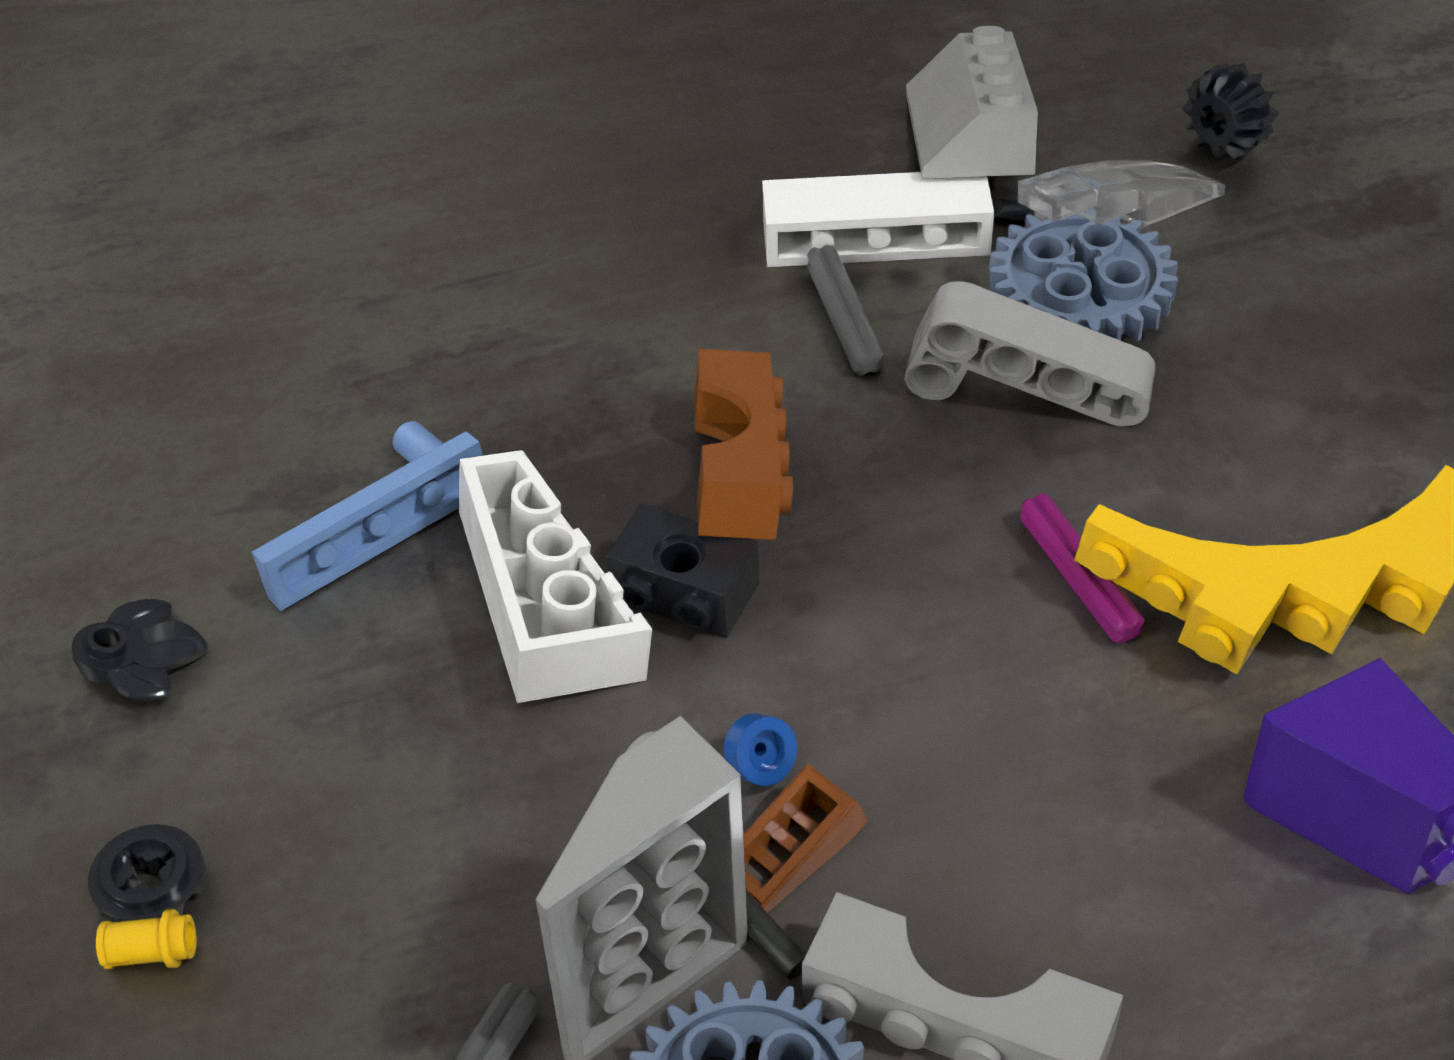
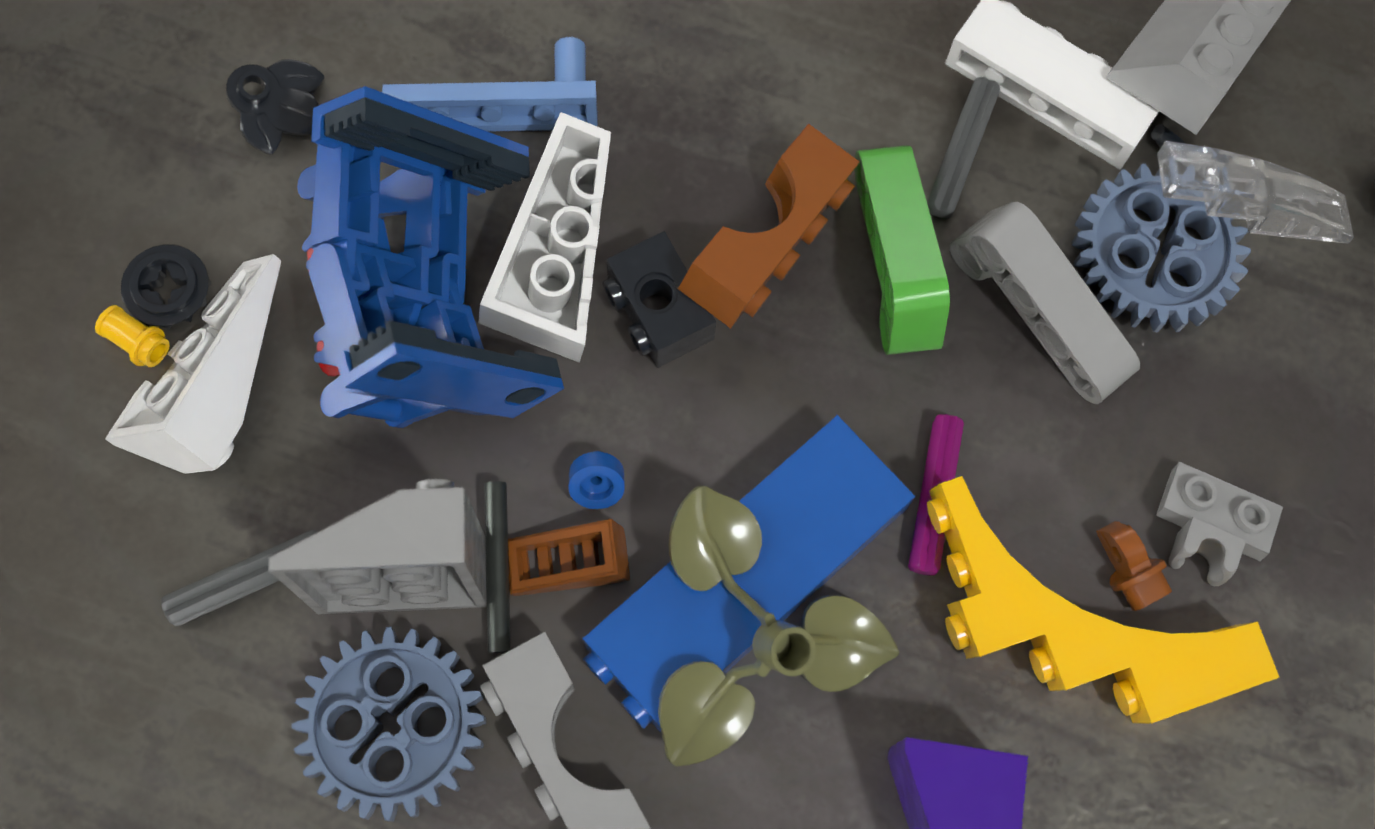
camera: 30 degrees right, 25 degrees up
none -> white wedge [105,254,281,474]
none -> blue container [297,86,564,428]
none -> blue brick [583,415,915,732]
none -> olive plant [658,485,899,766]
none -> bright green beam [855,145,950,355]
none -> dark orange piece [1096,521,1172,611]
none -> light grey plate [1156,462,1283,586]

